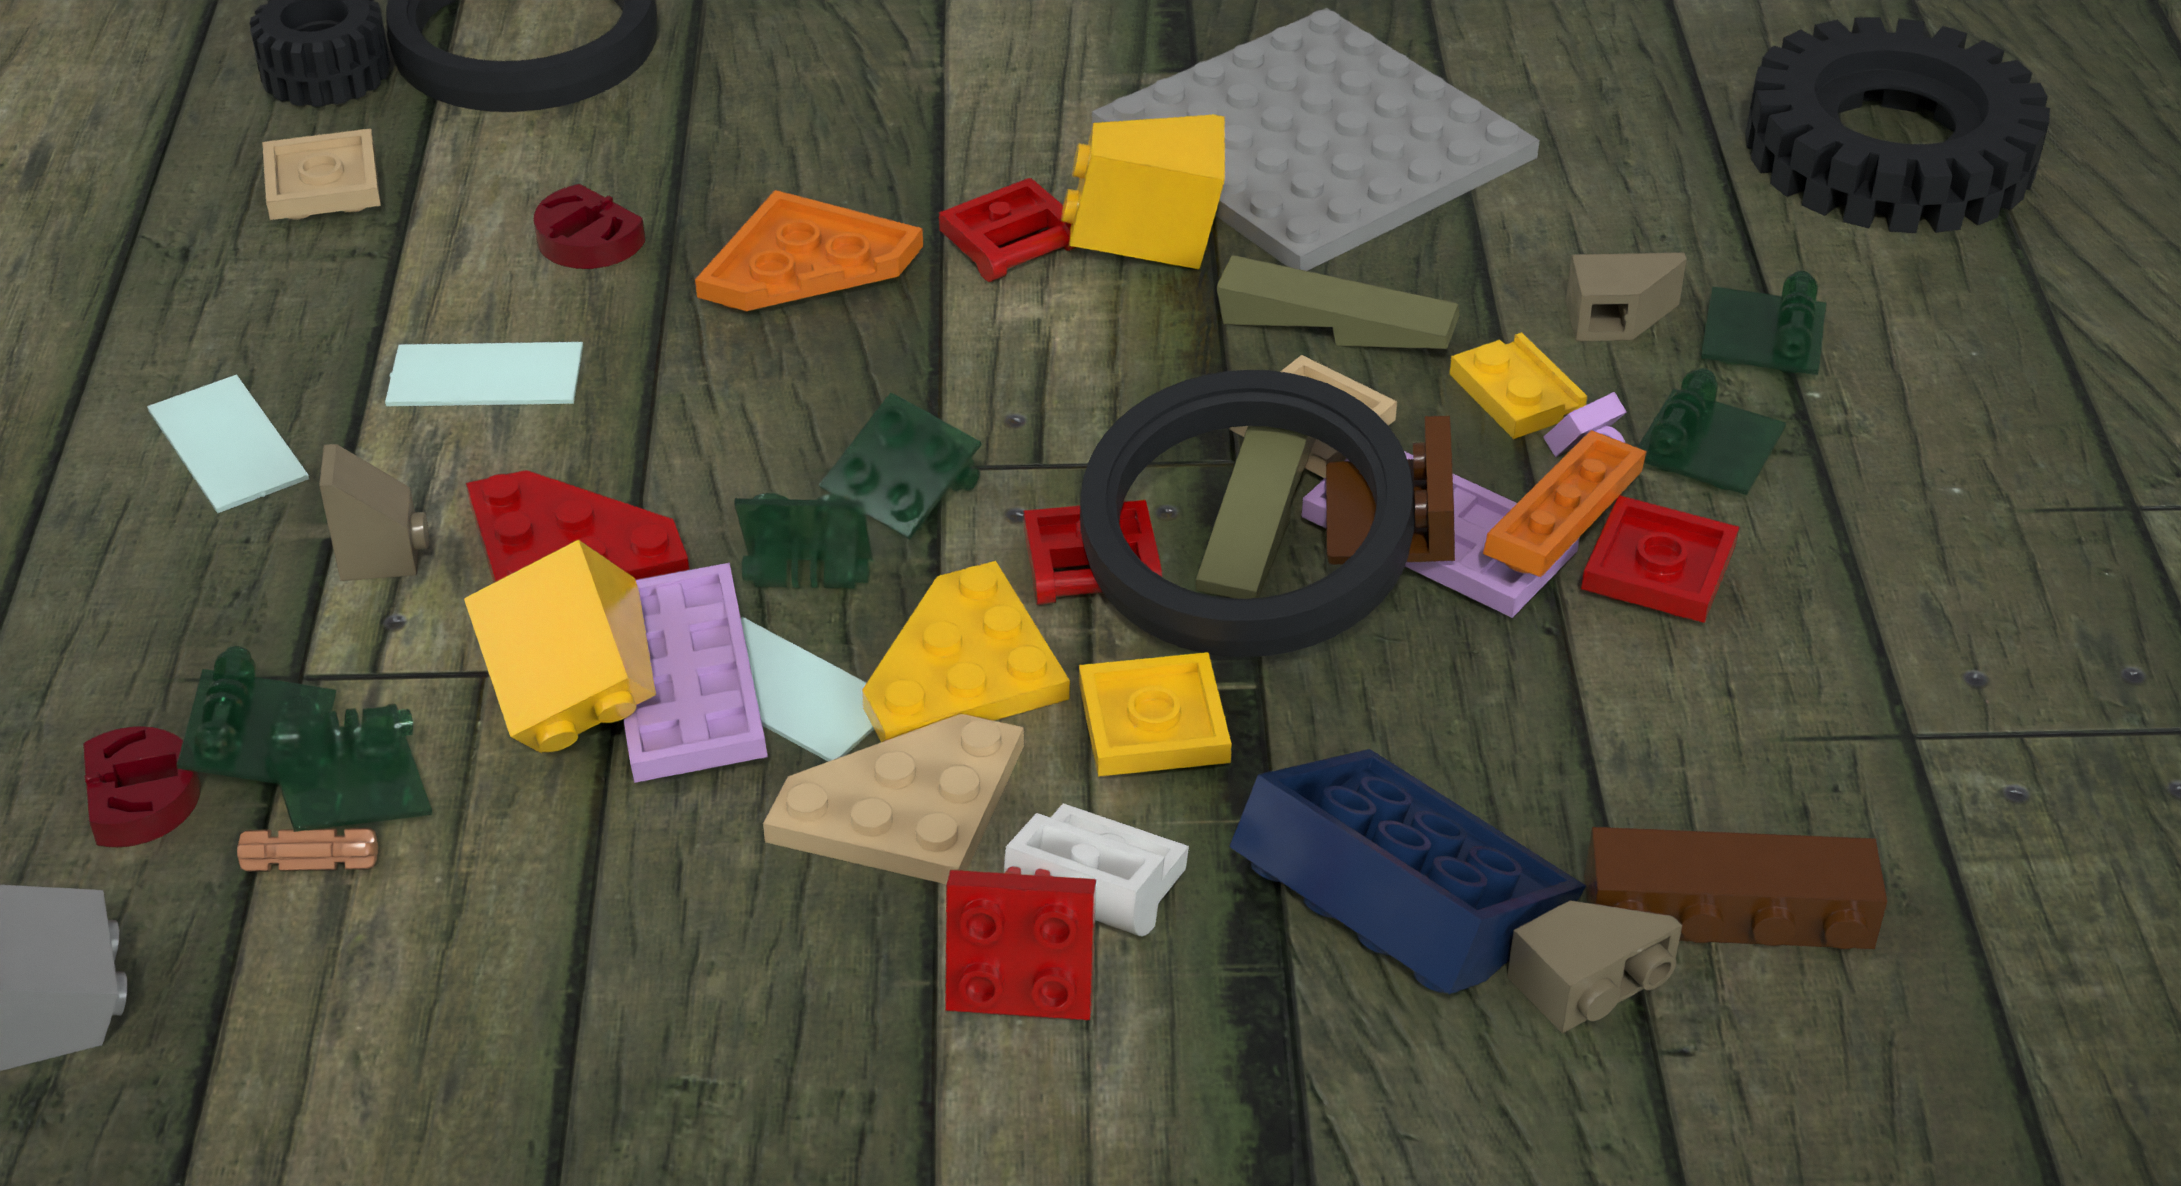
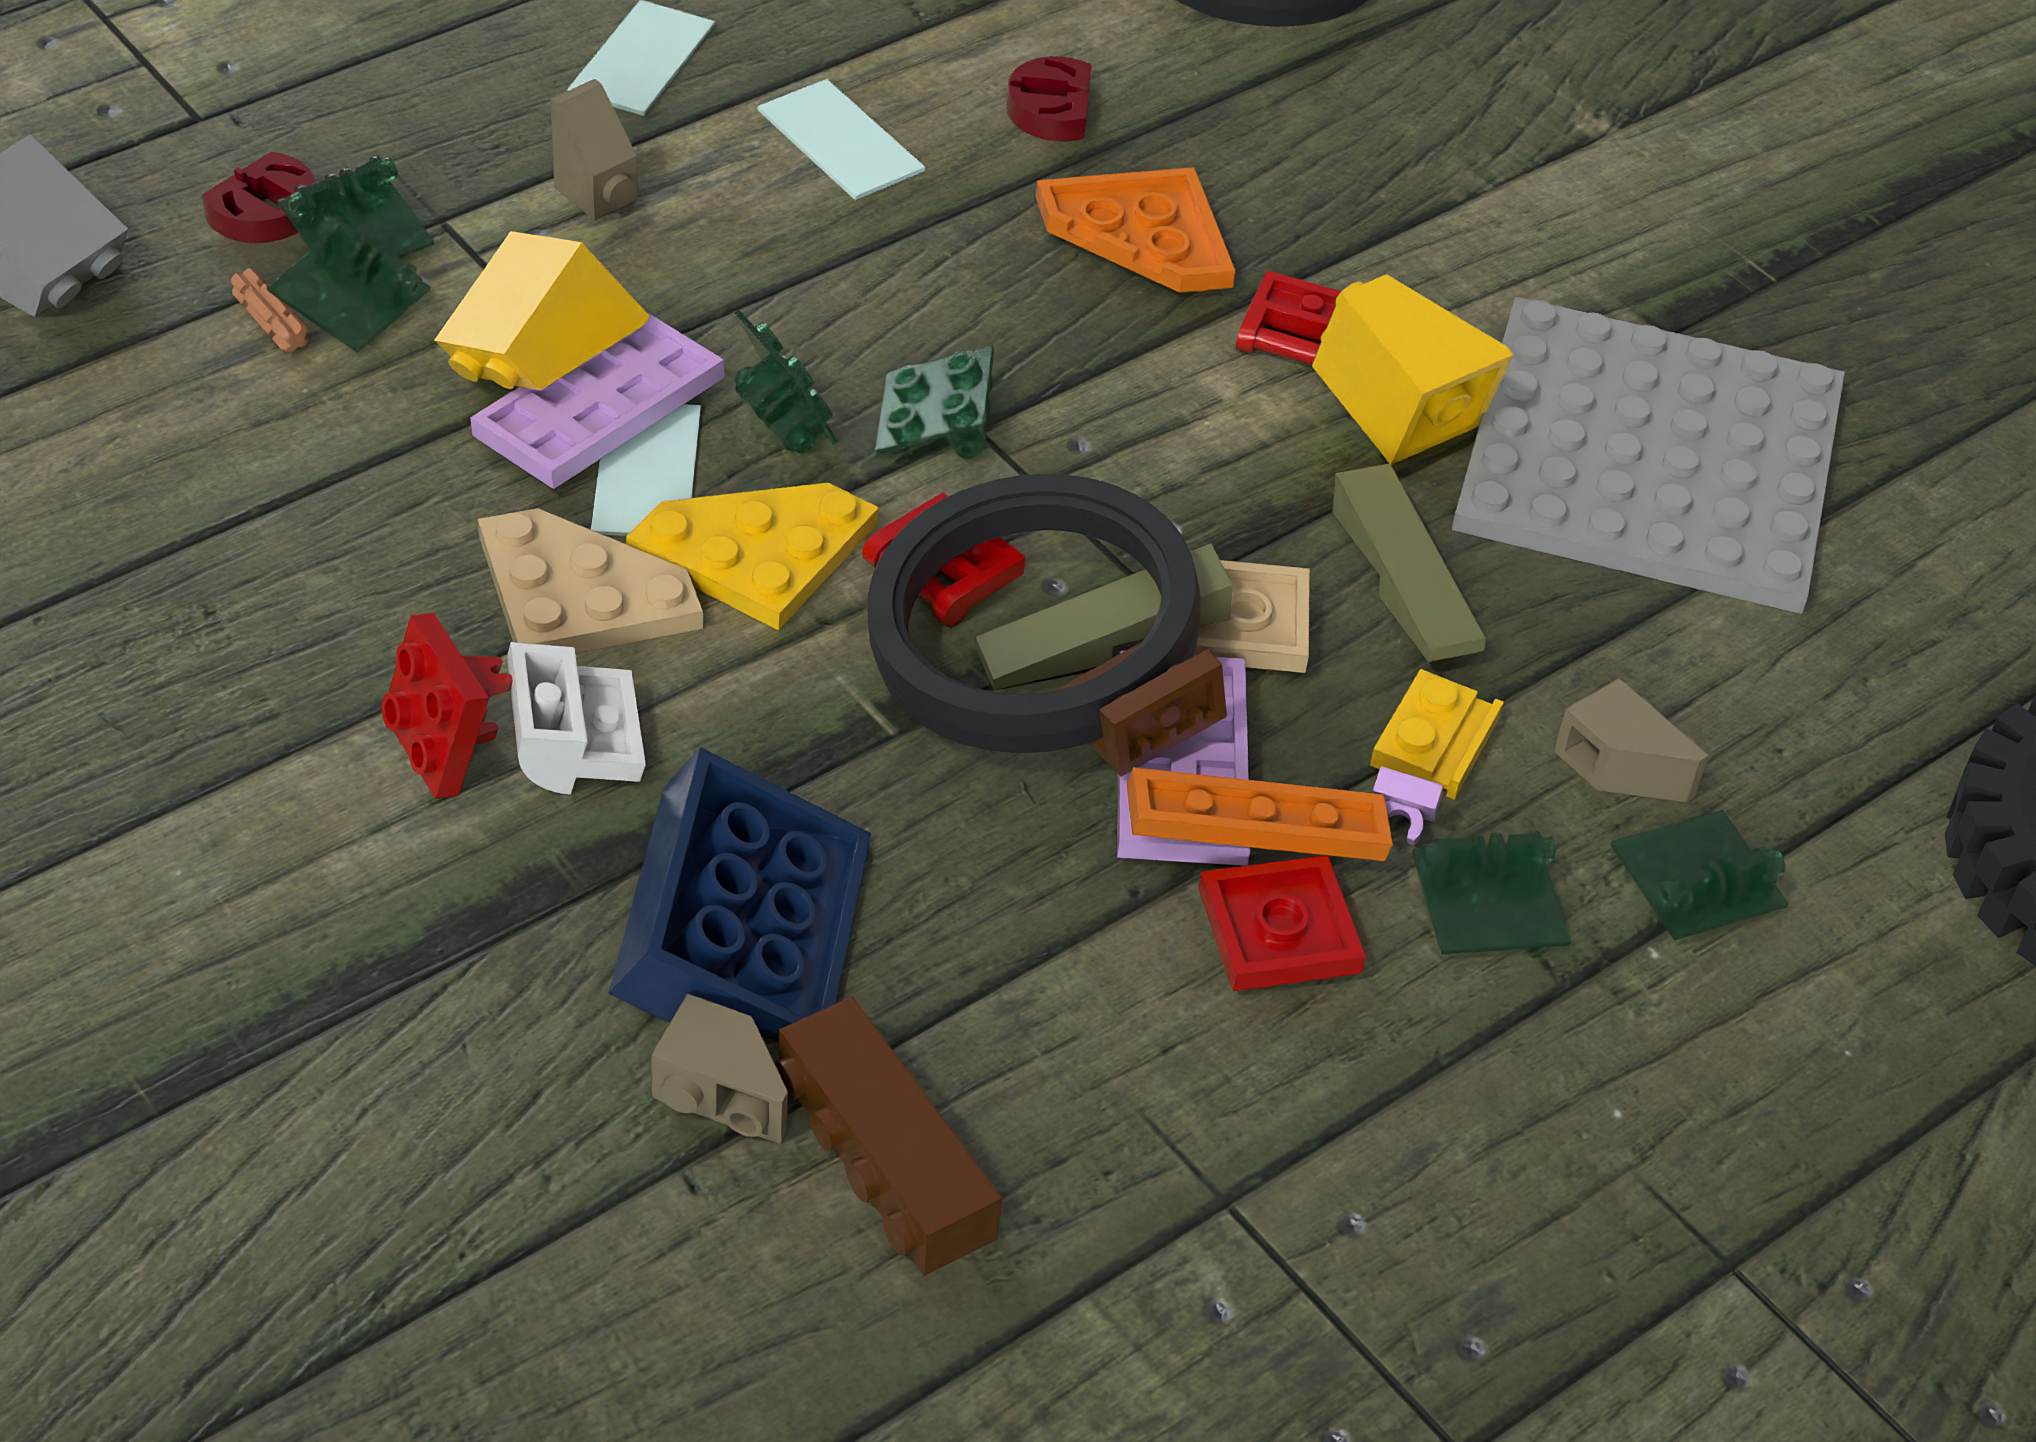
camera: 50 degrees right, 5 degrees up
red plate [466,470,689,583] -> none
yellow plate [1079,652,1232,777] -> none

